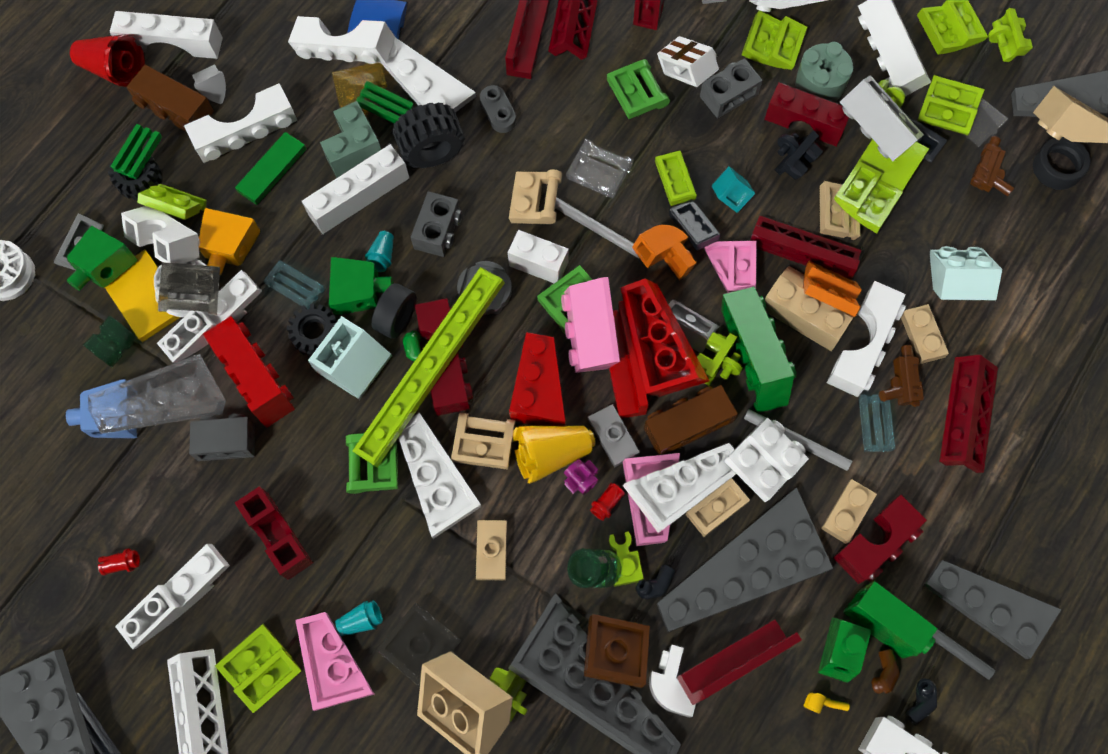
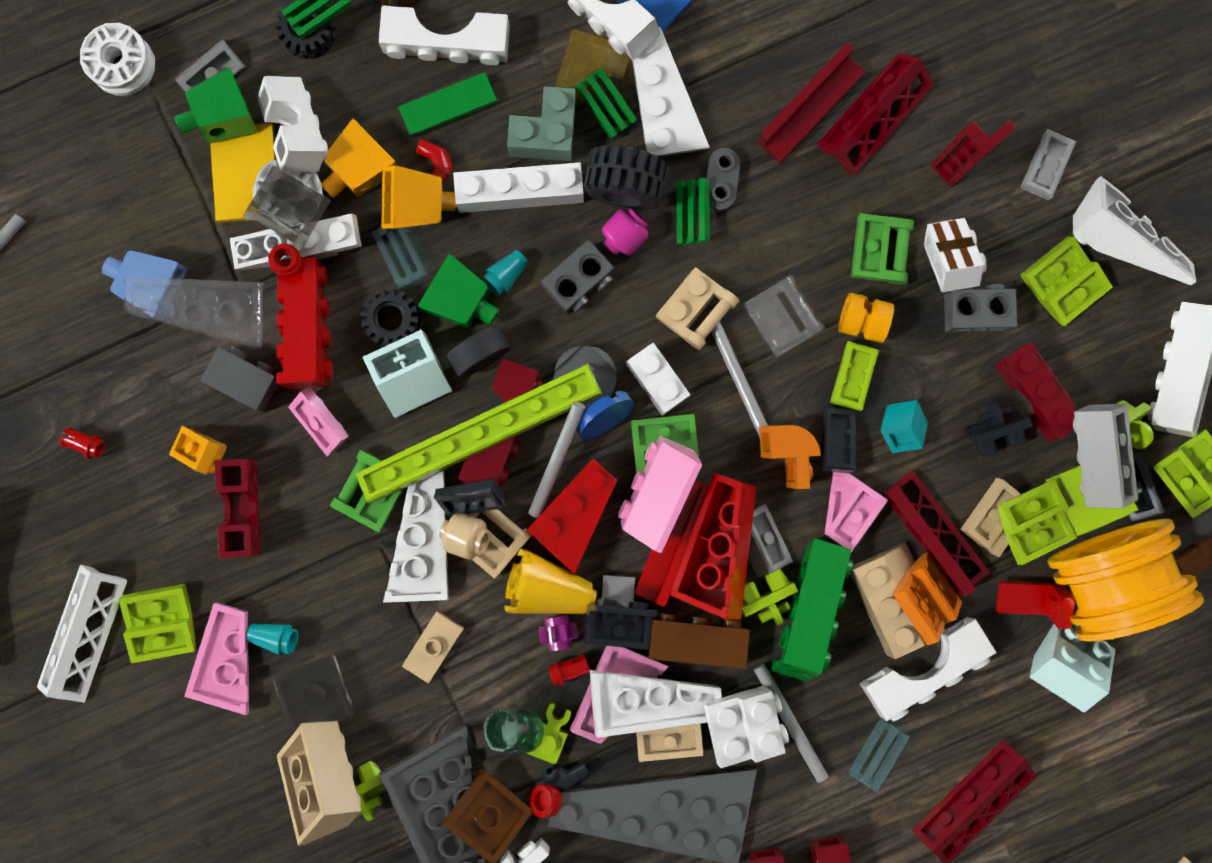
camera: 25 degrees right, 15 degrees up
clear green wheel [83,316,138,368] -> none
white slope [115,544,230,649] -> none
lime plate [137,184,207,220] -> none
green arm [403,330,422,362] -> none
sand green brick [795,42,853,102] -> none
tan plate [821,479,877,544] -> none
reddish brown piece [879,345,924,407] -> none
tan plate [901,304,949,364] -> none
none -> light orange slope [169,426,227,475]
none -> red plate [268,244,302,276]
none -> bright pink plate [288,387,349,456]
none -> light orange torso [382,166,456,229]
none -> red arm [416,139,453,181]
none -> black plate [434,479,507,517]
none -> tan head [439,513,490,560]
none -> light grey bar [529,402,585,518]
none -> red tile [530,784,562,818]
none -> blue tile [576,391,634,441]
none -> black bracket [584,599,658,650]
none -> dark pink head [602,208,649,255]
none -> green tile [677,178,710,245]
none -> light orange wheel [838,292,894,343]
none -> red bracket [995,581,1075,629]
none -> light orange wheel [1047,519,1204,641]

